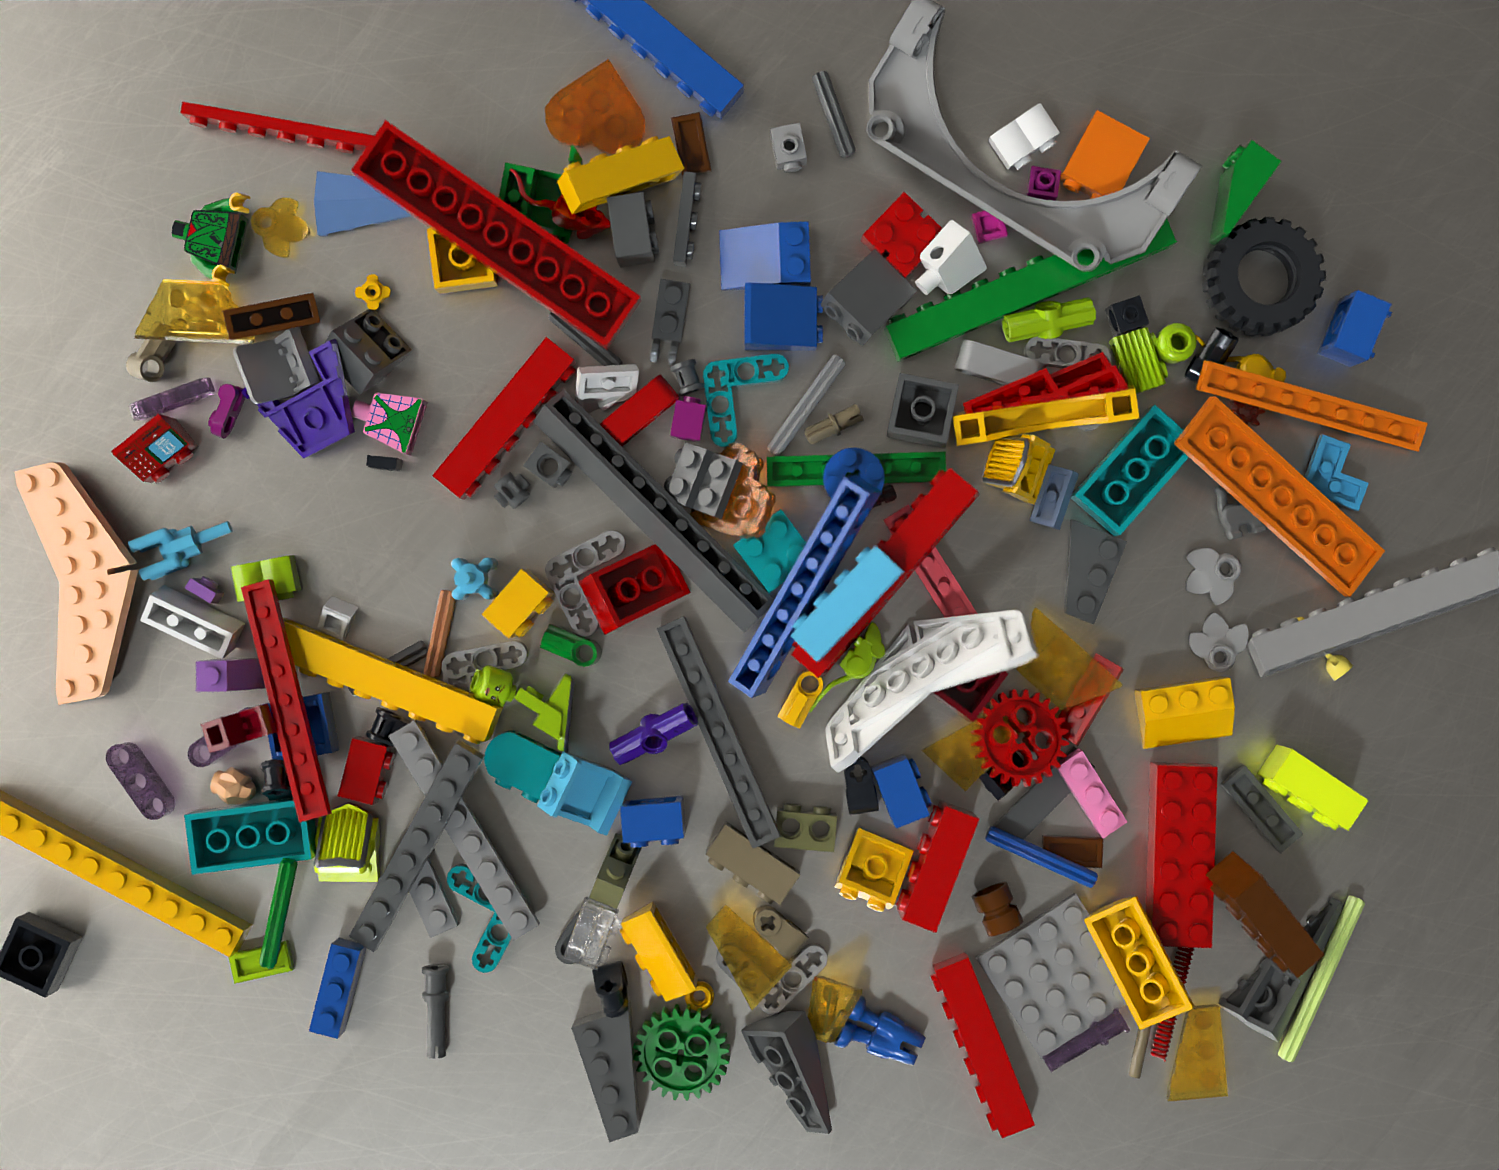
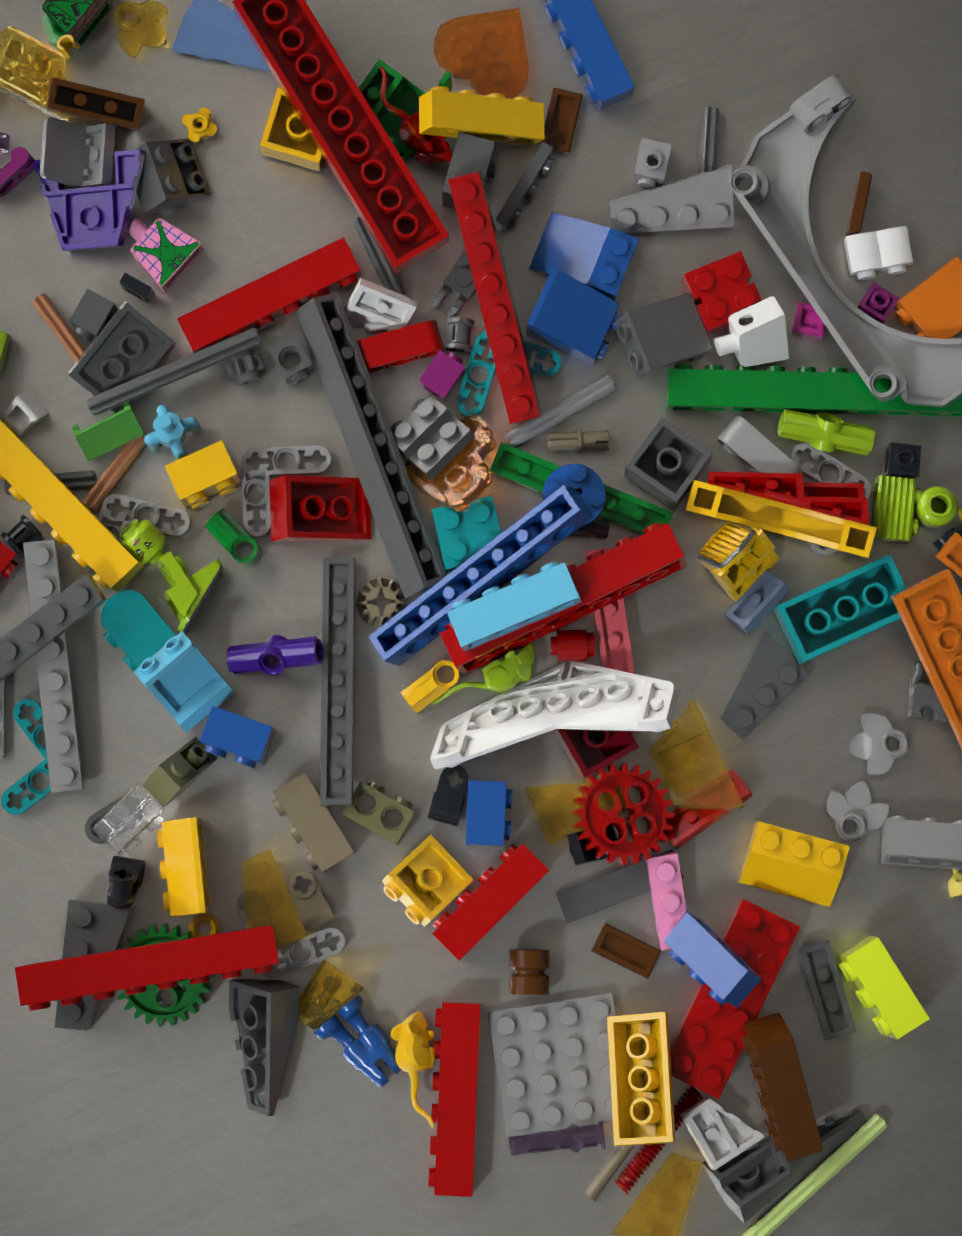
camera: 20 degrees right, 5 degrees down
blue axle [985,826,1098,888] -> none
none -> red brick [15,925,279,1011]
none -> nougat axle [32,294,86,363]
none -> dark grey plate [67,302,174,413]
none -> dark grey brick [69,289,118,341]
none -> bright green hinge [71,402,144,462]
none -> dark grey axle [87,328,262,416]
none -> dark tan gear [357,578,407,628]
none -> yellow animal [391,1011,435,1128]
none -> red brick [448,170,542,424]
none -> red brick [550,629,595,661]
none -> light grey wing [609,164,734,233]
none -> brick [663,912,762,1008]
none -> white wing [680,1098,764,1170]
none -> reddish brown tile [845,171,872,237]

